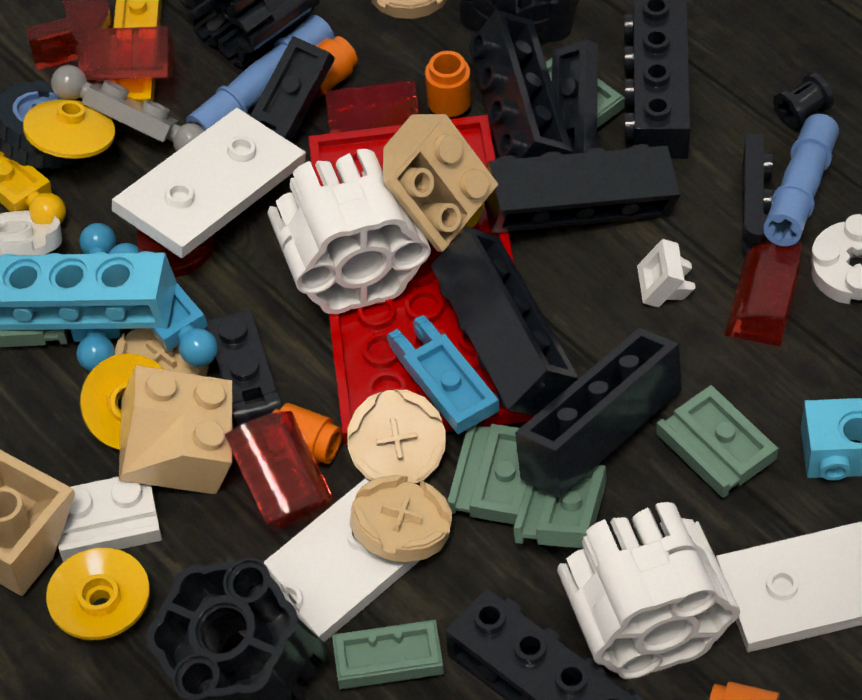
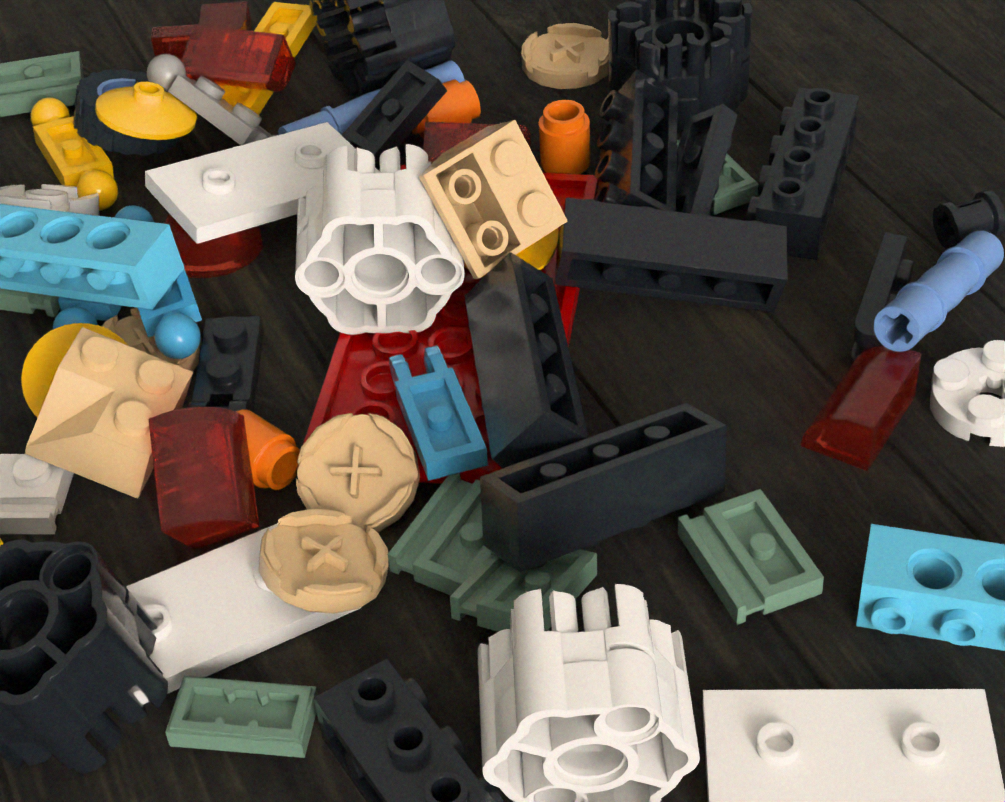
camera: 15 degrees right, 10 degrees down
white tile [637,239,695,308] -> none

